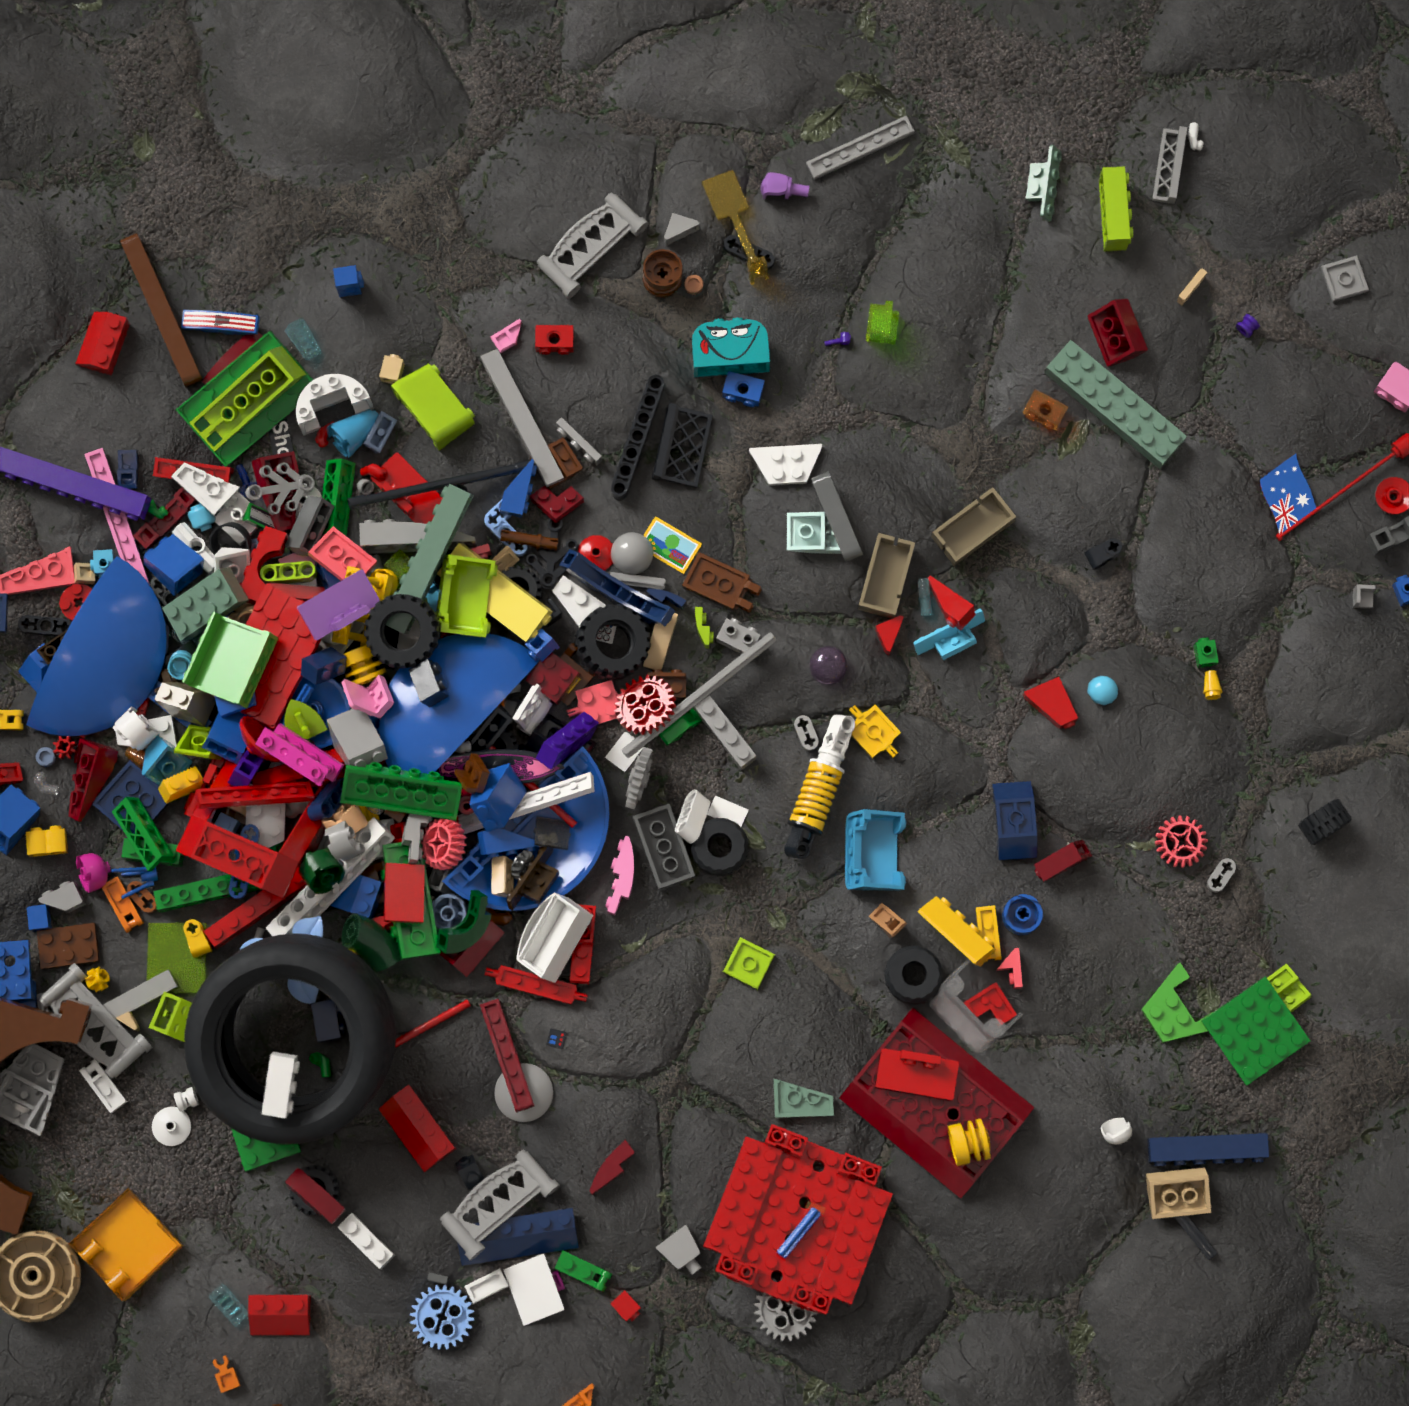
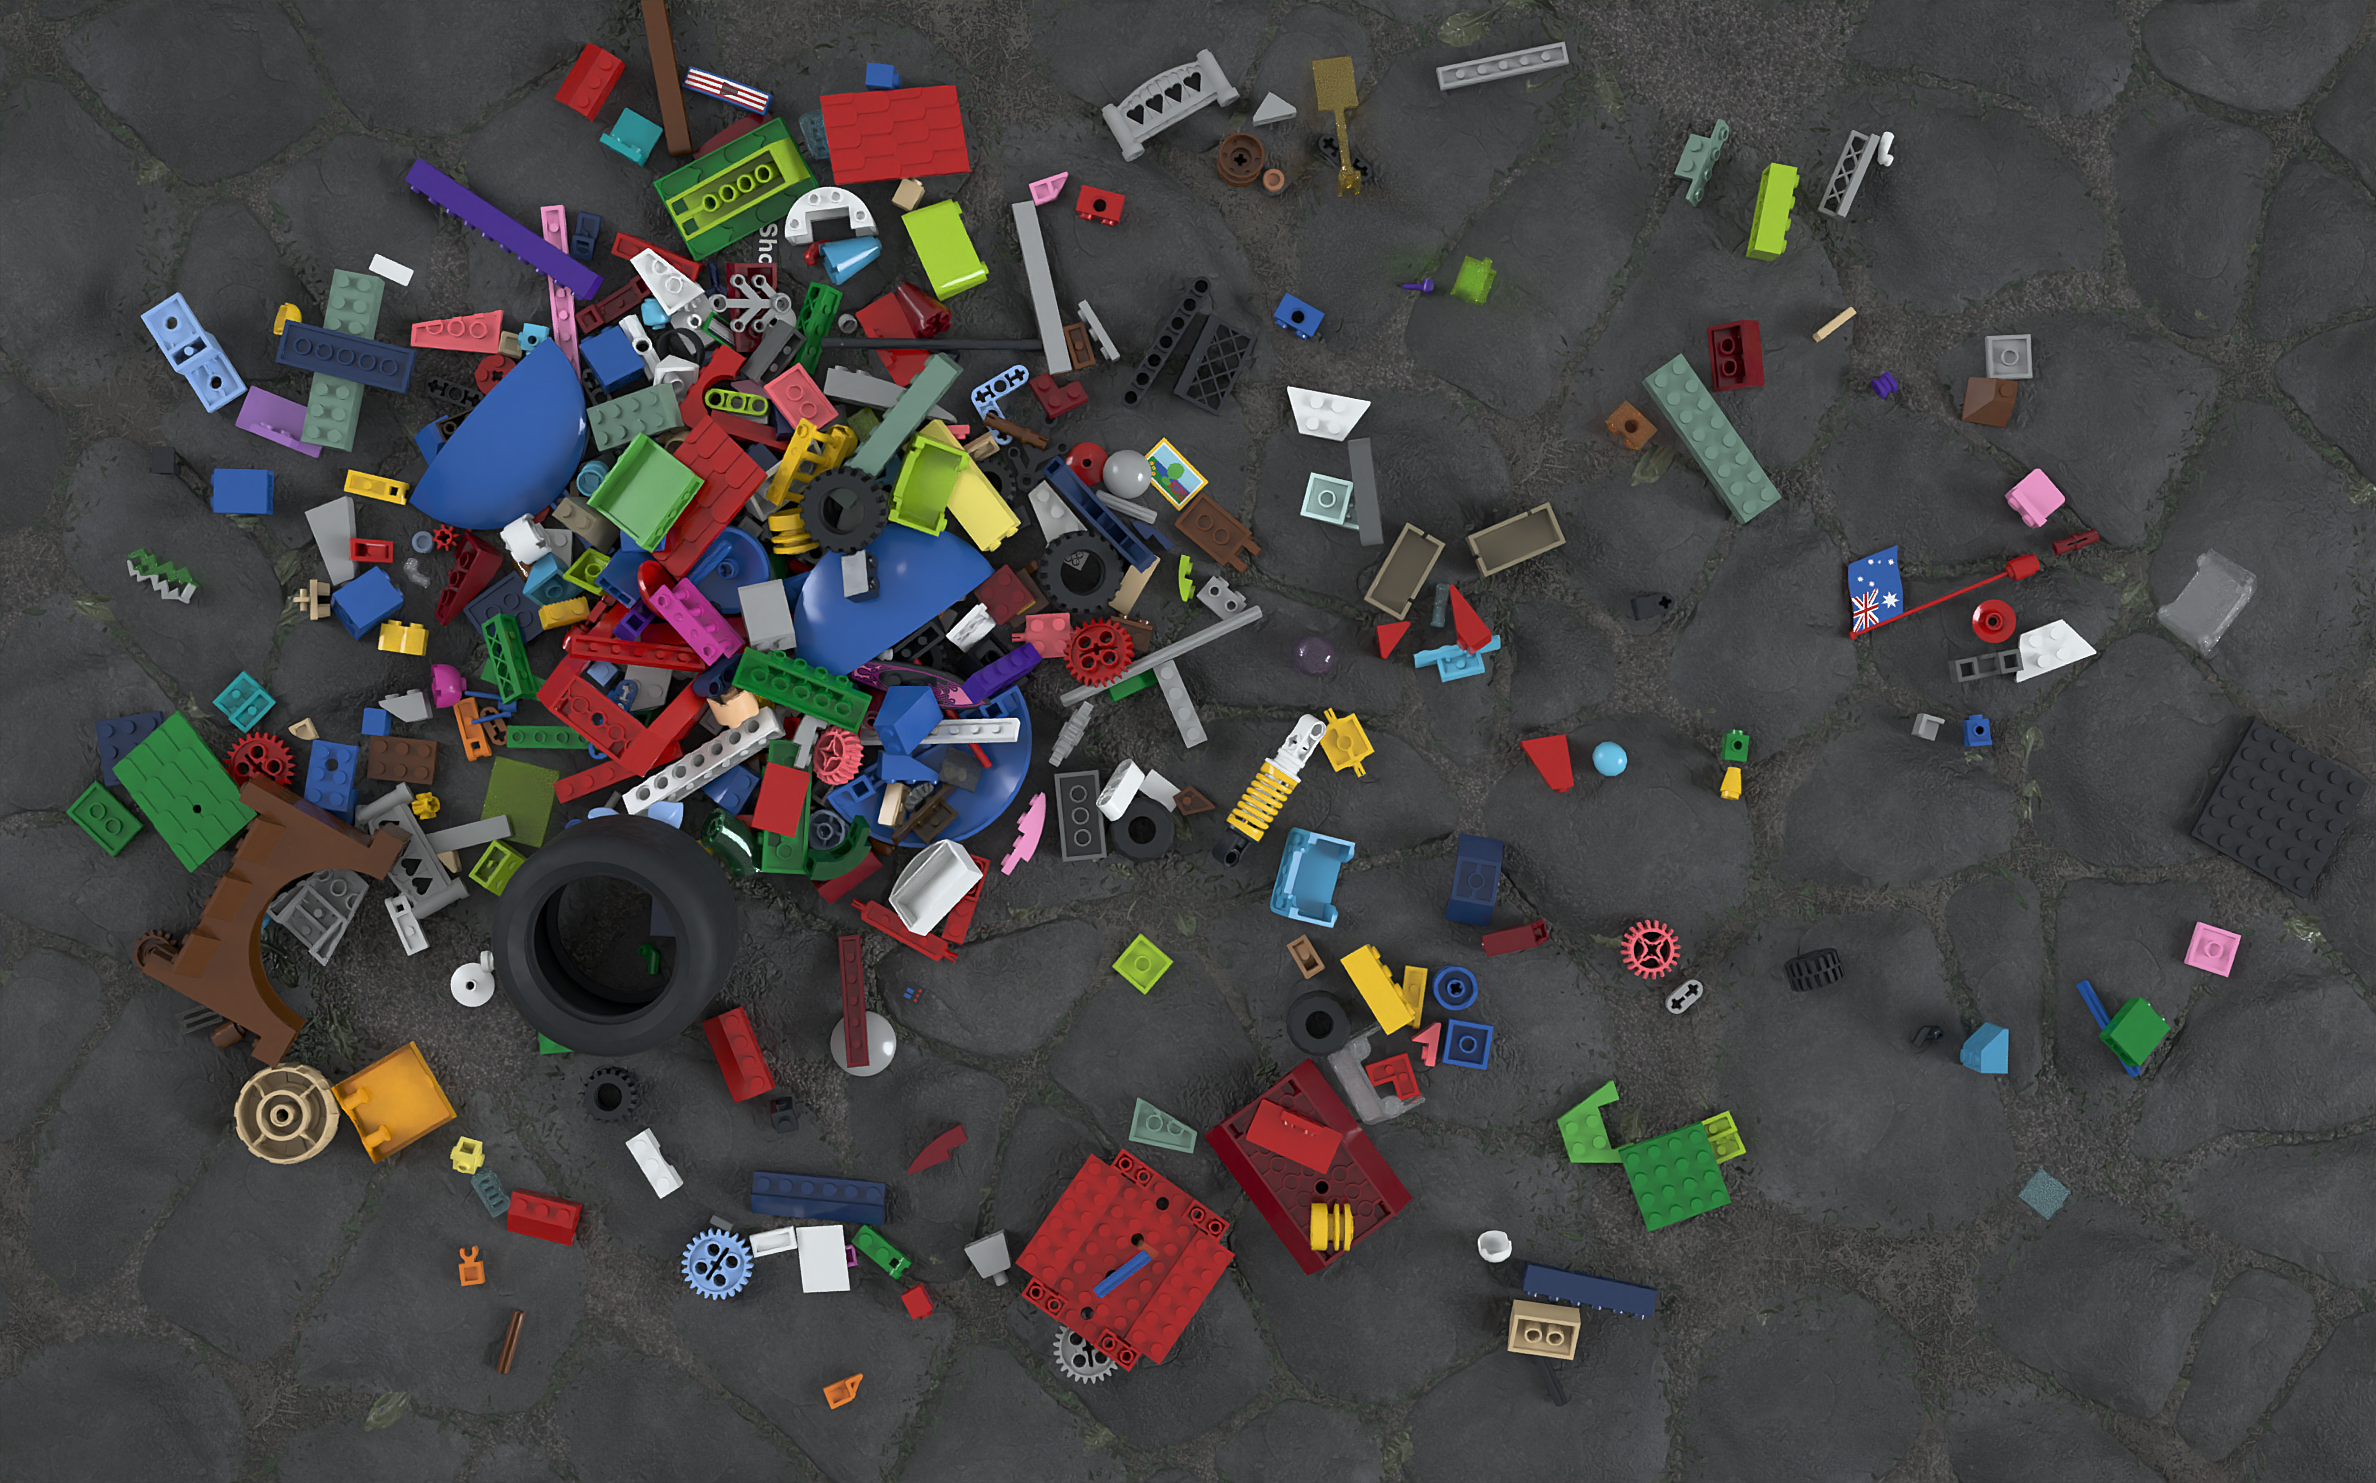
camera: 15 degrees right, 10 degrees up
green arm [148,499,169,519] -> none
yellow piece [183,919,212,958] -> none
white brick [262,1052,300,1118] -> none
lime shield [284,699,327,740] -> none
dark red slope [285,1168,345,1224] -> none
medium lavender bracket [297,569,380,640] -> none
dark green brick [299,848,345,894] -> none
dark blue brick [301,647,347,685] -> none
light grey cylinder [325,821,365,862] -> none
bright pink bracket [341,675,394,719] -> none
red arm [360,464,387,479] -> none
sand blue slope [363,411,397,453] -> none
red bar [395,1000,471,1048] -> none
light grey piece [440,1149,560,1261] -> none
reddish brown bracket [454,753,490,794] -> none
blue slope [500,459,537,518] -> none
blue brick [525,629,560,661] -> none
white sticker [605,732,643,772] -> none
teal brick [692,317,770,377] -> none
medium lavender piece [760,172,809,200] -> none
light grey beam [794,715,819,751] -> none
none -> light yellow brick [450,1136,485,1174]
none -> teal bracket [599,108,663,168]
none -> red piece [820,85,971,185]
none -> dark red cone [896,282,952,338]
none -> reddish brown piece [1172,786,1215,816]
none -> blue brick [1441,1017,1494,1070]
none -> reddish brown slope [1961,377,2018,428]

